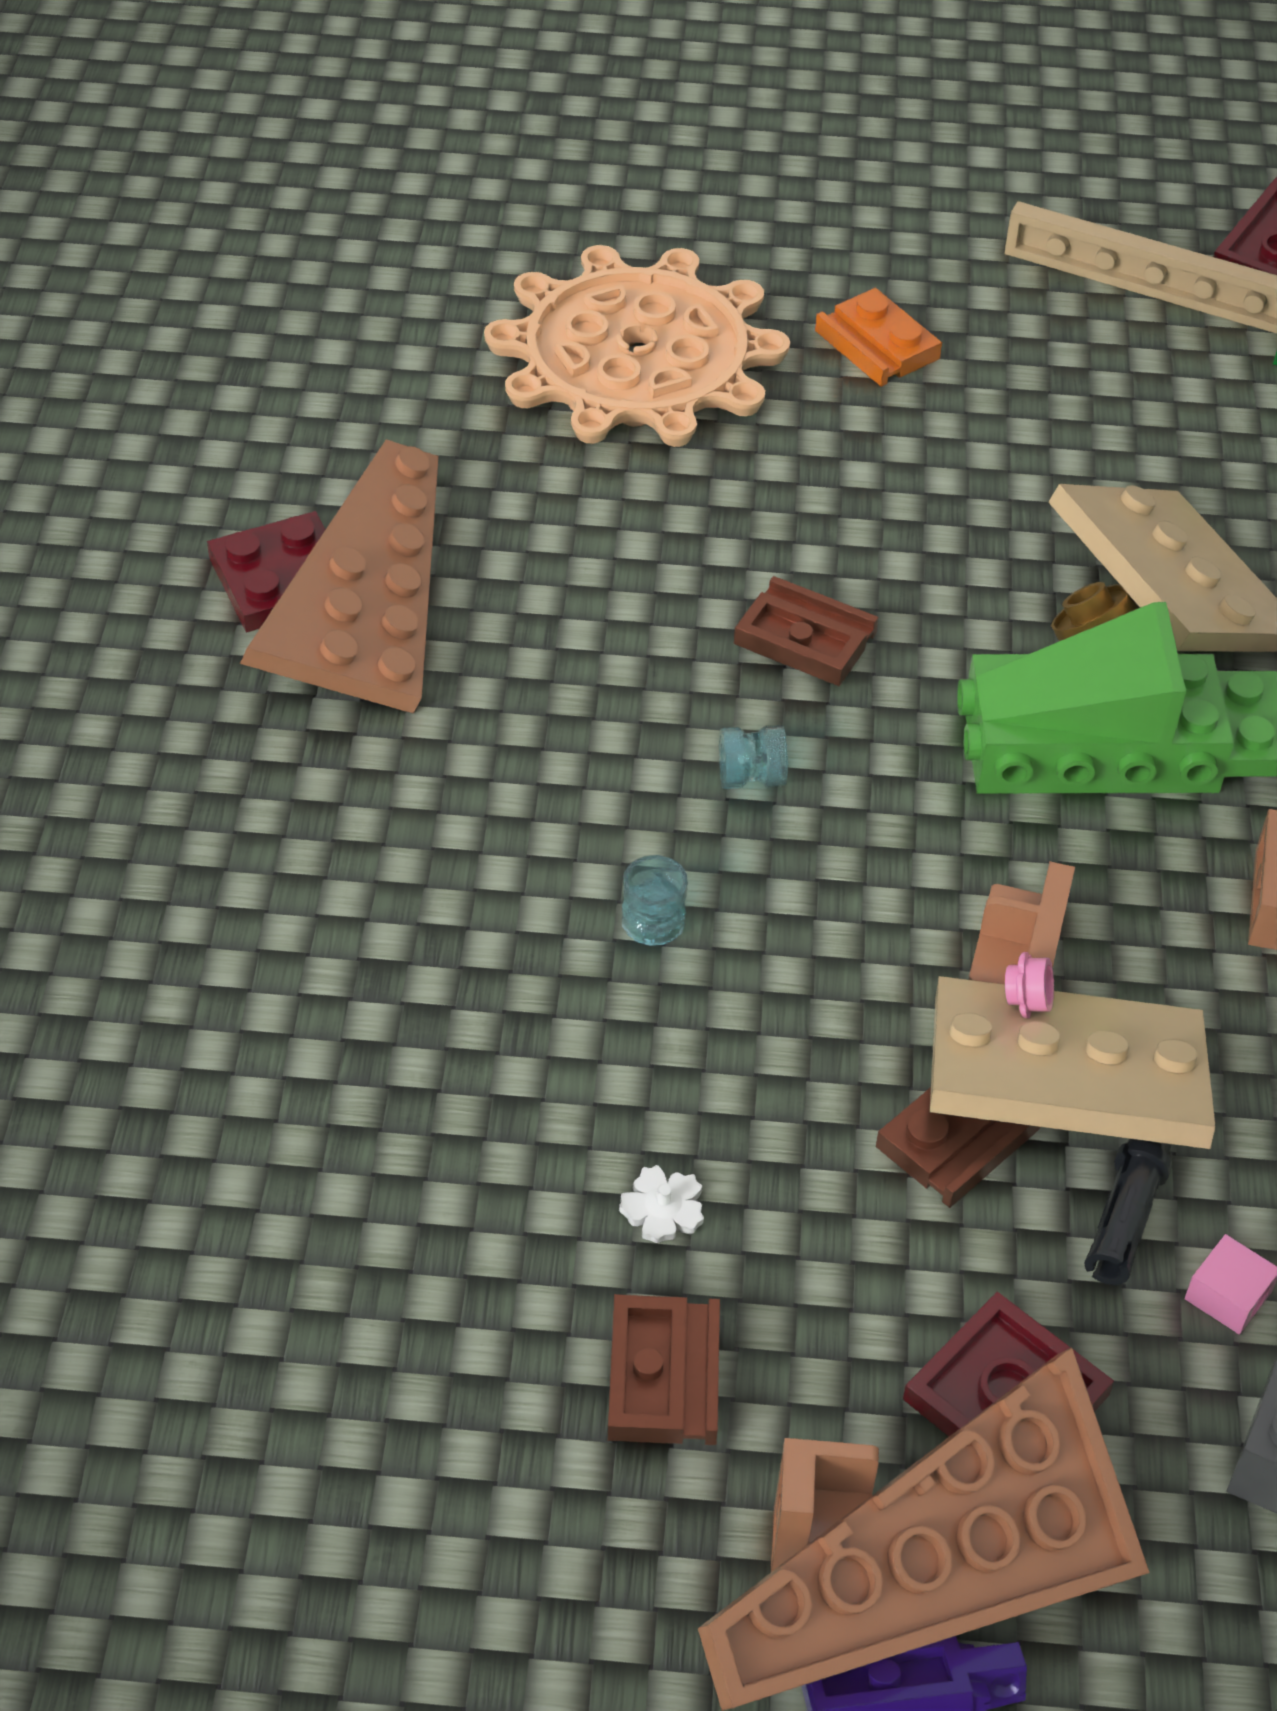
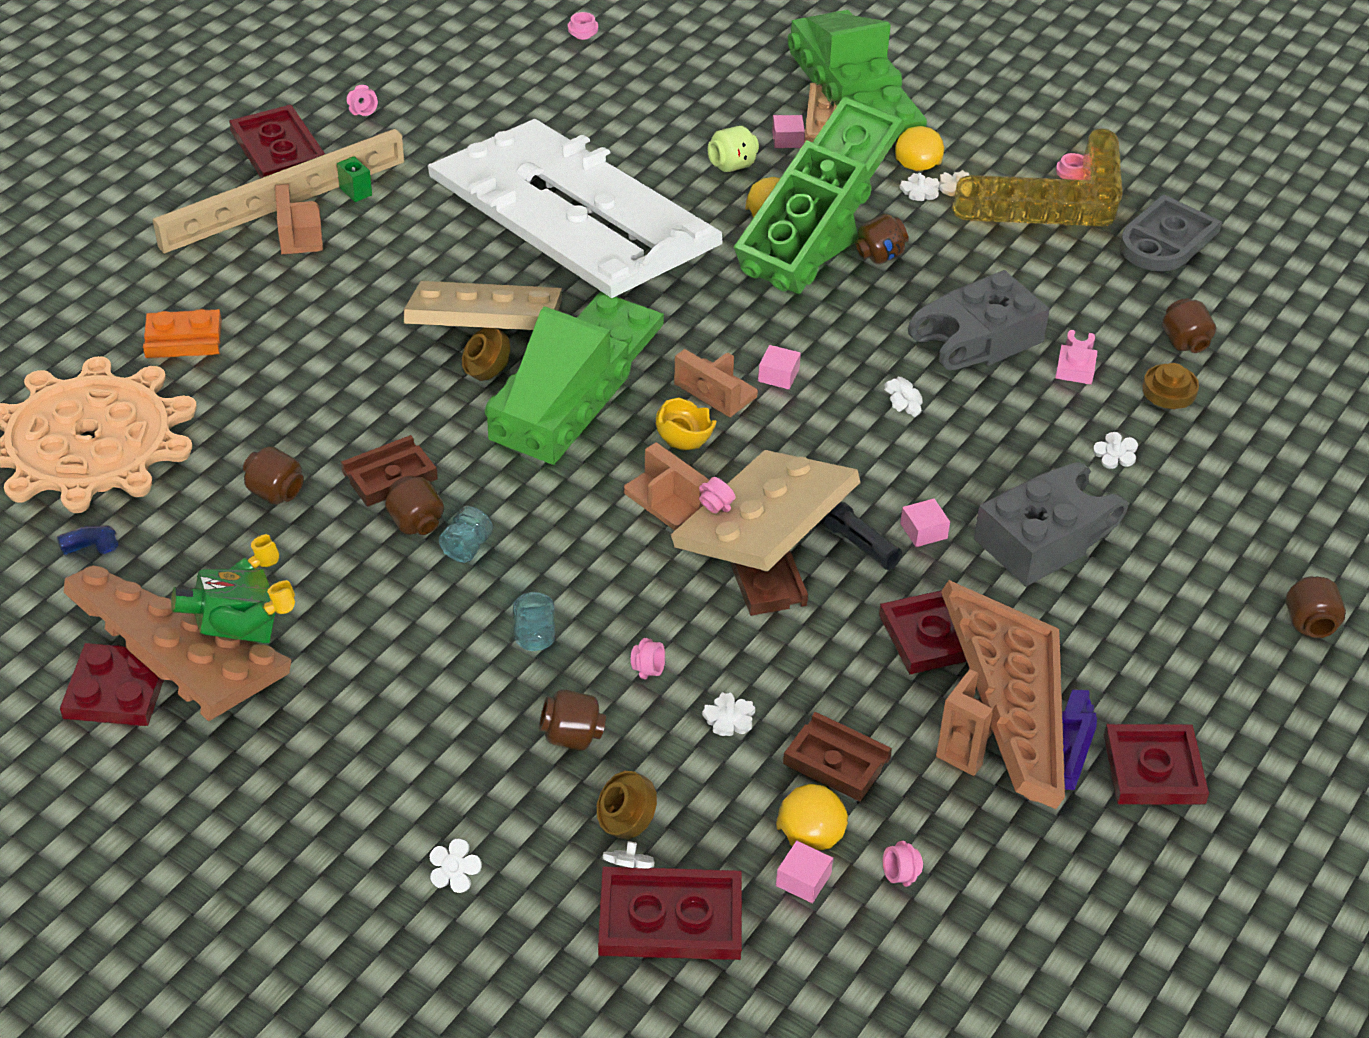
camera: 60 degrees left, 5 degrees down
none -> clear blue arm [57,525,119,555]
none -> green torso [171,534,295,643]
none -> reddish brown head [243,446,304,505]
none -> nougat panel [275,184,323,254]
none -> reddish brown head [385,476,444,535]
none -> white plant [430,839,482,893]
none -> reddish brown head [539,689,606,751]
none -> pearl gold plate [597,771,657,839]
none -> dark red plate [598,867,742,960]
none -> white plant [603,841,655,868]
none -> bright pink plate [631,638,665,680]
none -> yellow hair [655,397,717,450]
none -> yellow hair [776,784,848,851]
none -> bright pink piece [776,841,833,904]
none -> bright pink plate [883,841,923,887]

